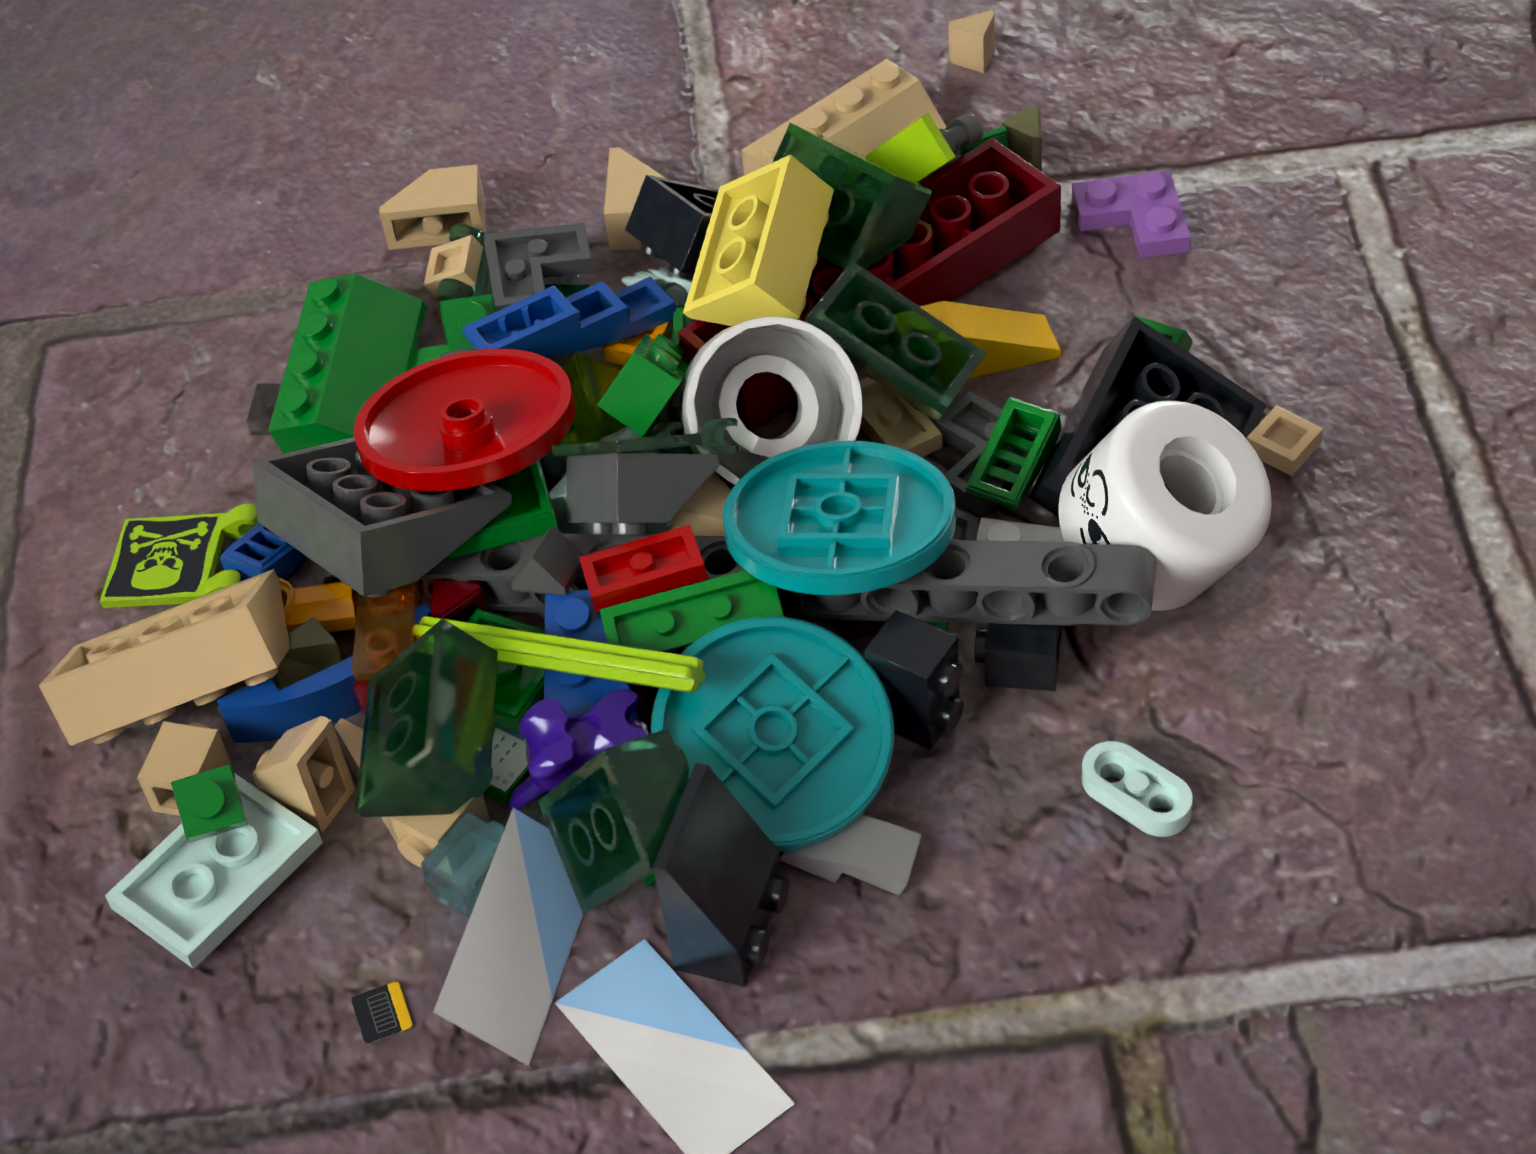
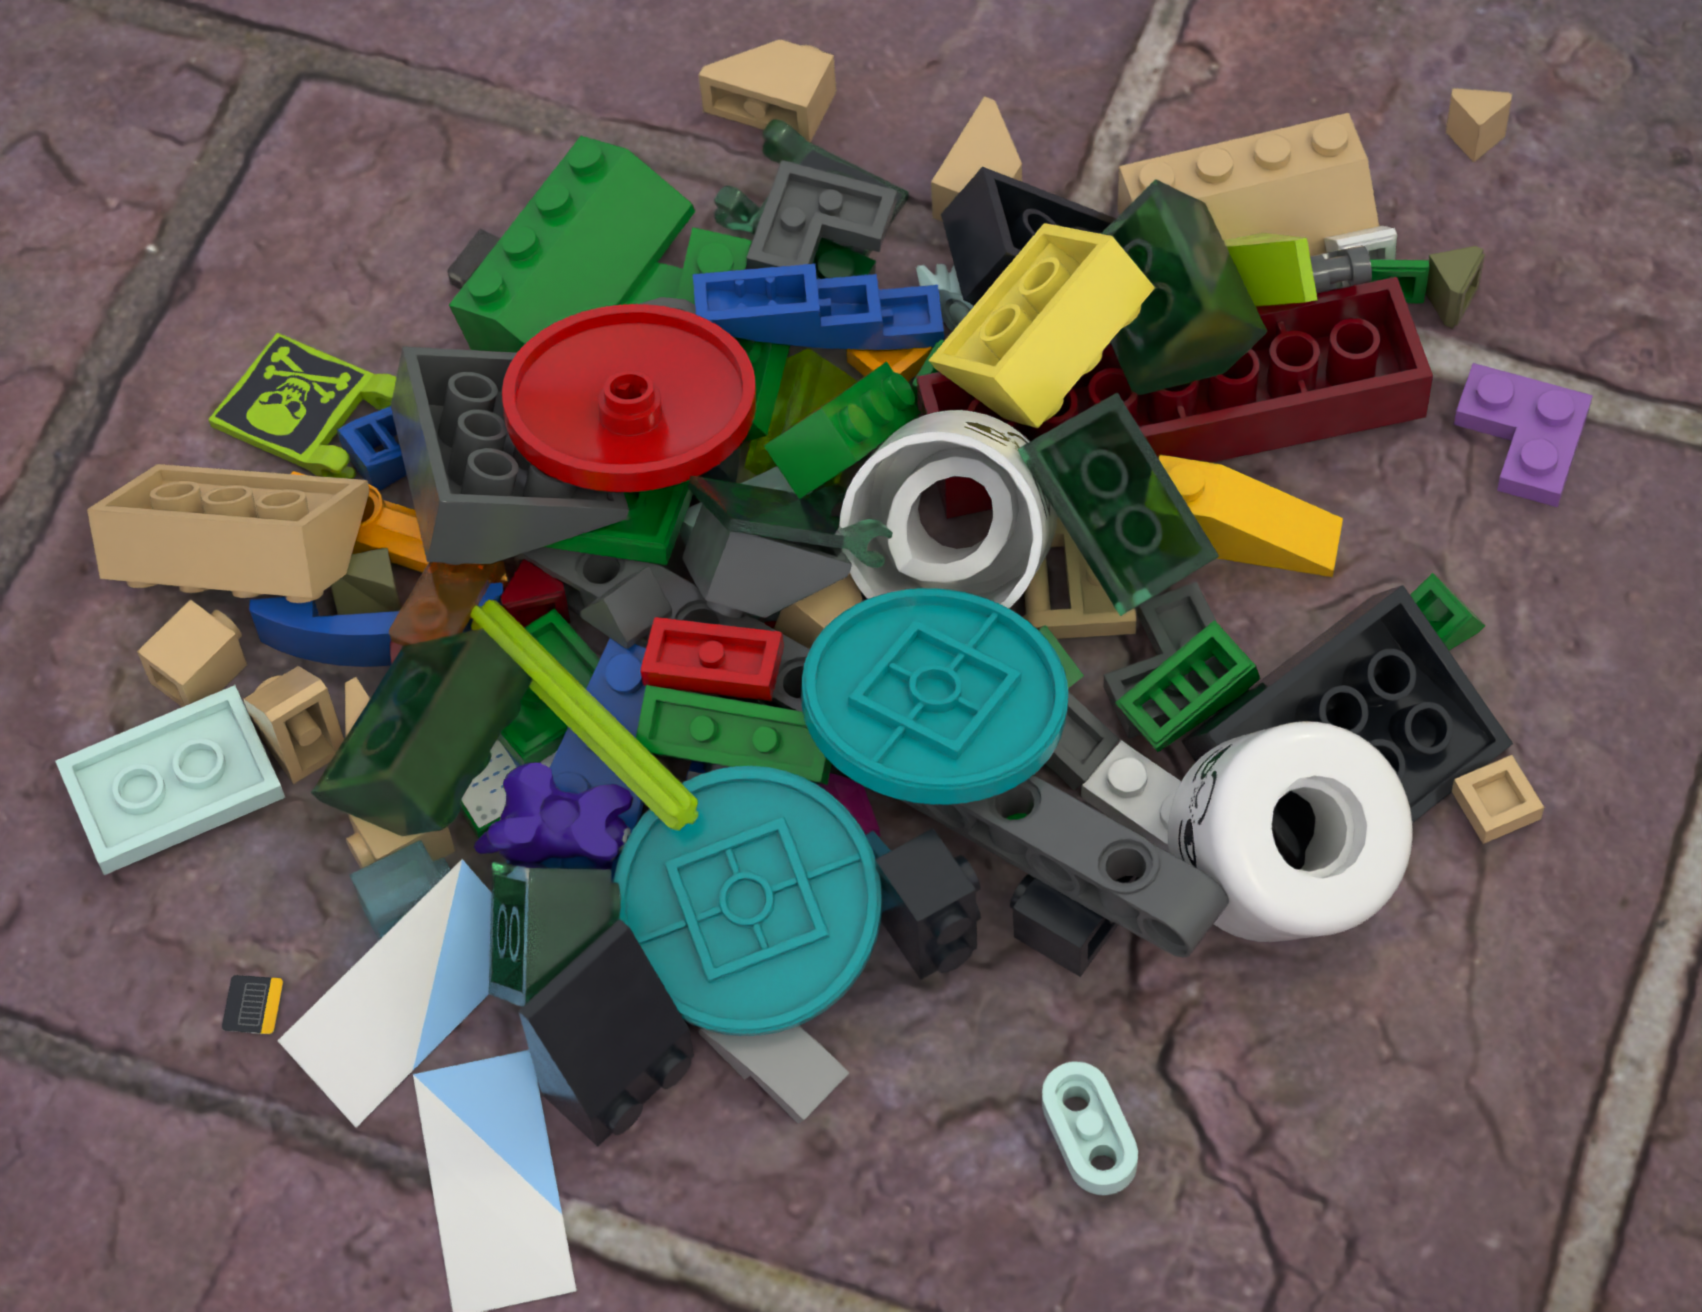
camera: 25 degrees right, 10 degrees up
green plate [171,764,248,843] -> none
tan plate [424,235,483,297] -> none

